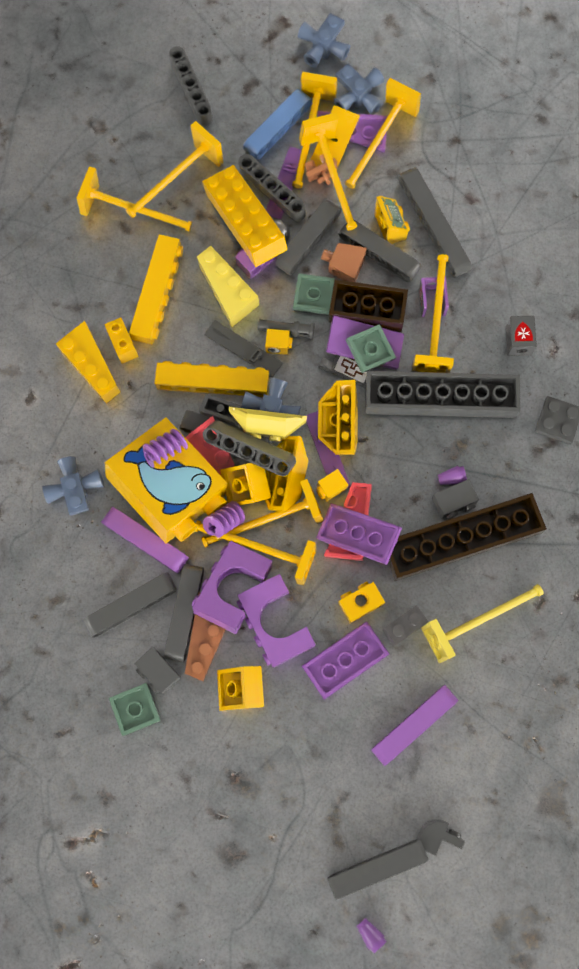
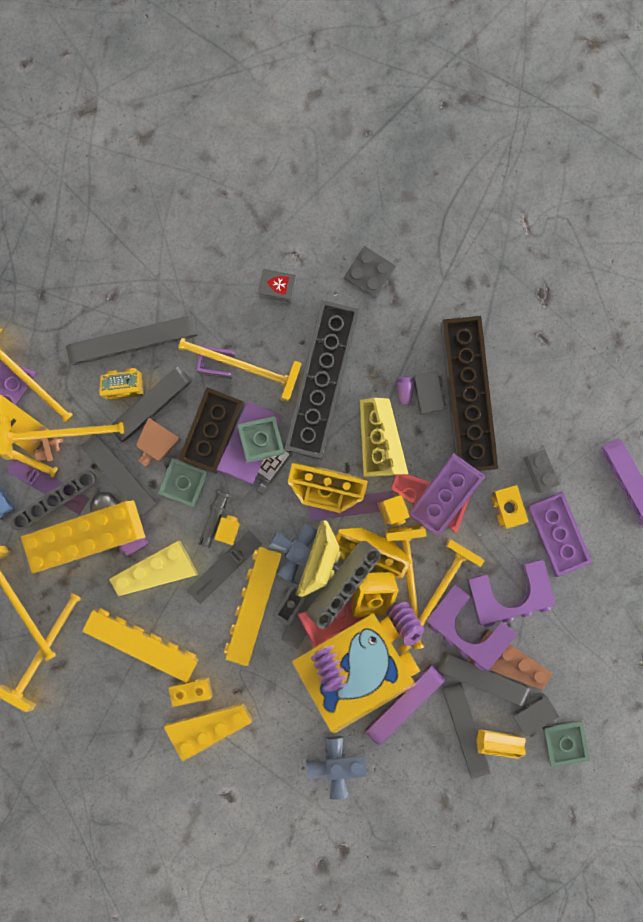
camera: 85 degrees left, 10 degrees up
yellow slope [217,666,264,711] -> none
light yellow tile [421,584,543,664] -> none
none -> light yellow wedge [360,398,408,477]
none -> yellow piece [476,729,526,759]

